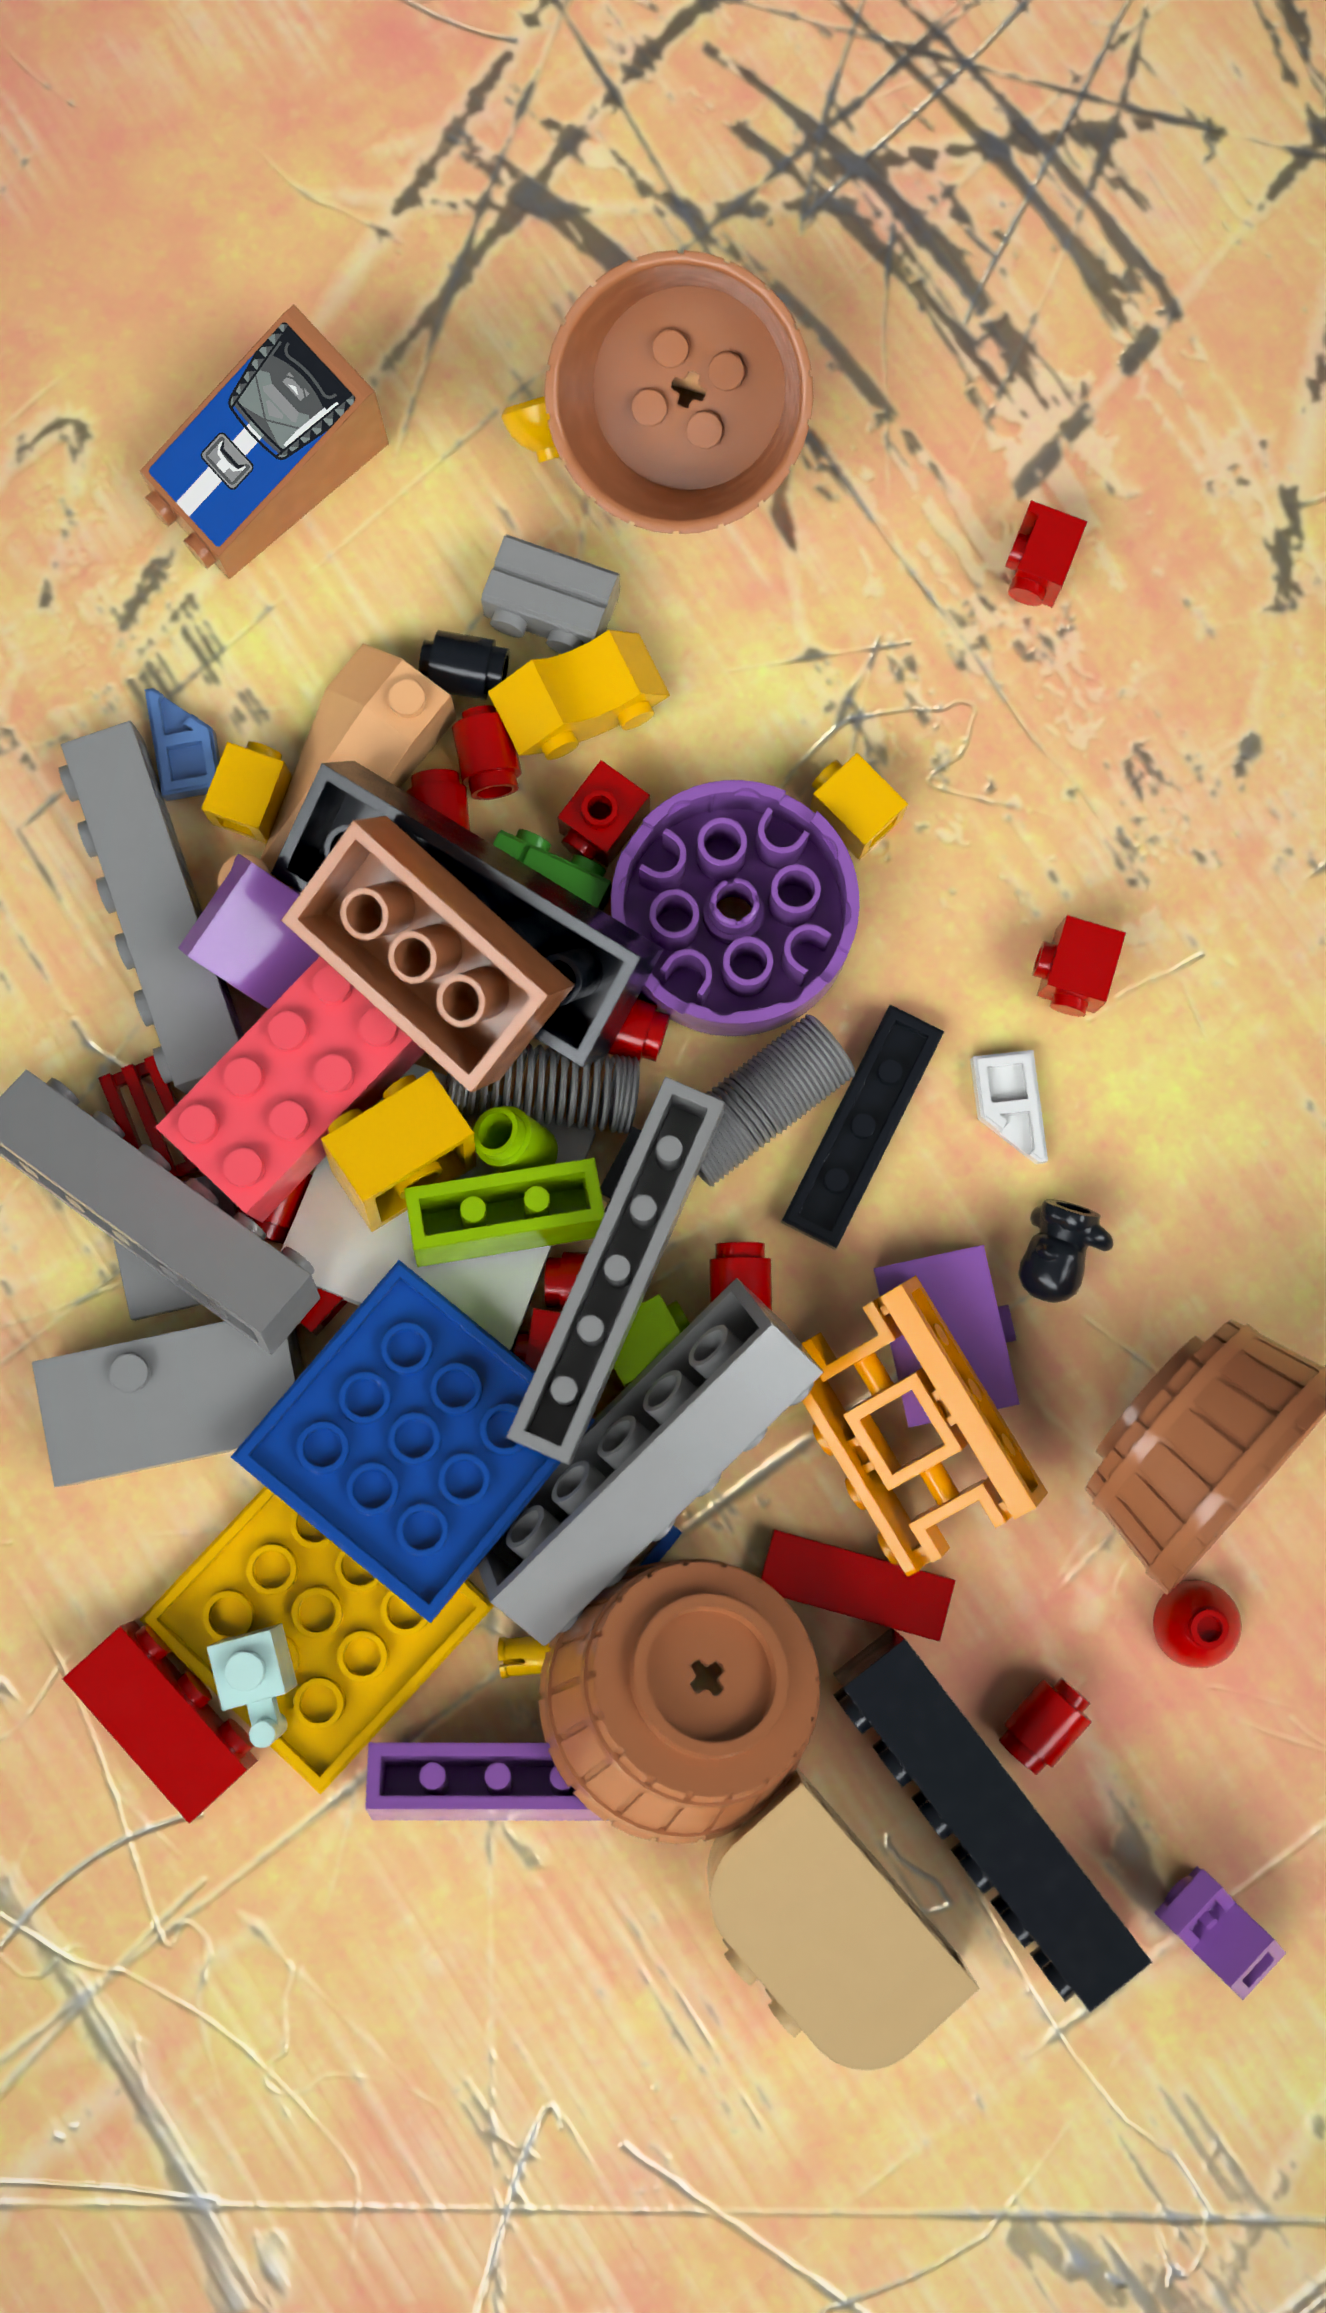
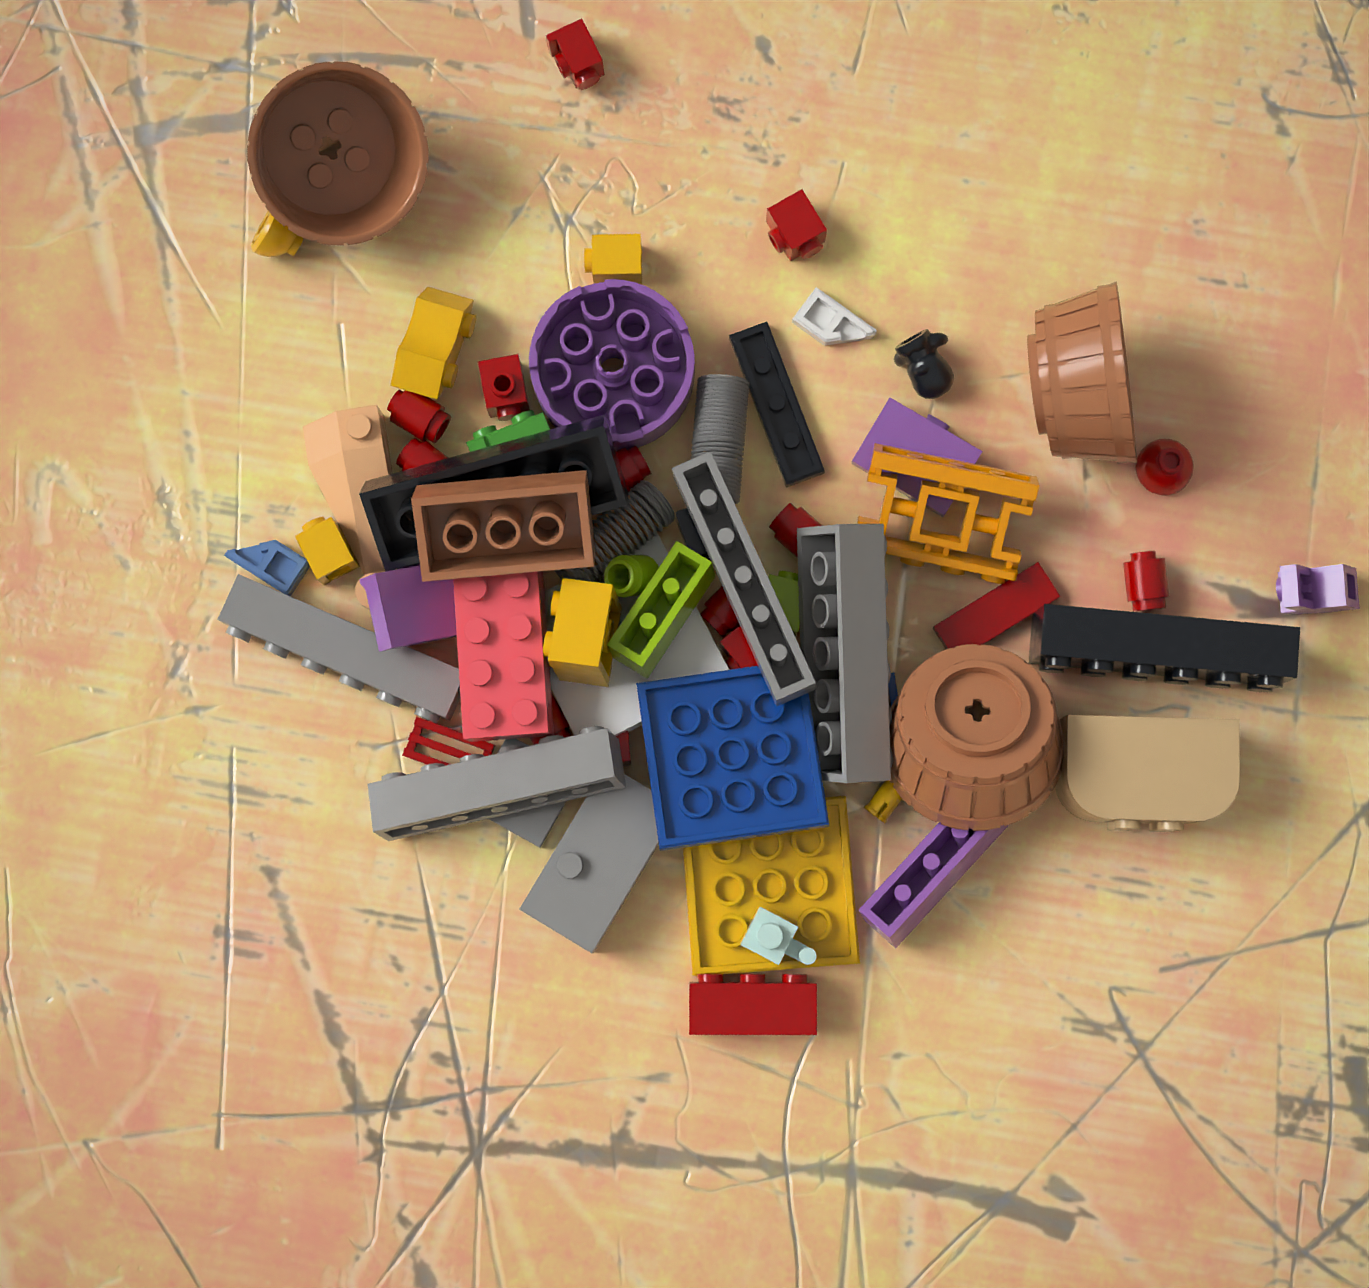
camera: 40 degrees left, 0 degrees up
slope [140,305,389,579] -> none
black brick [419,630,509,700] -> none
light grey brick [481,534,620,654] -> none

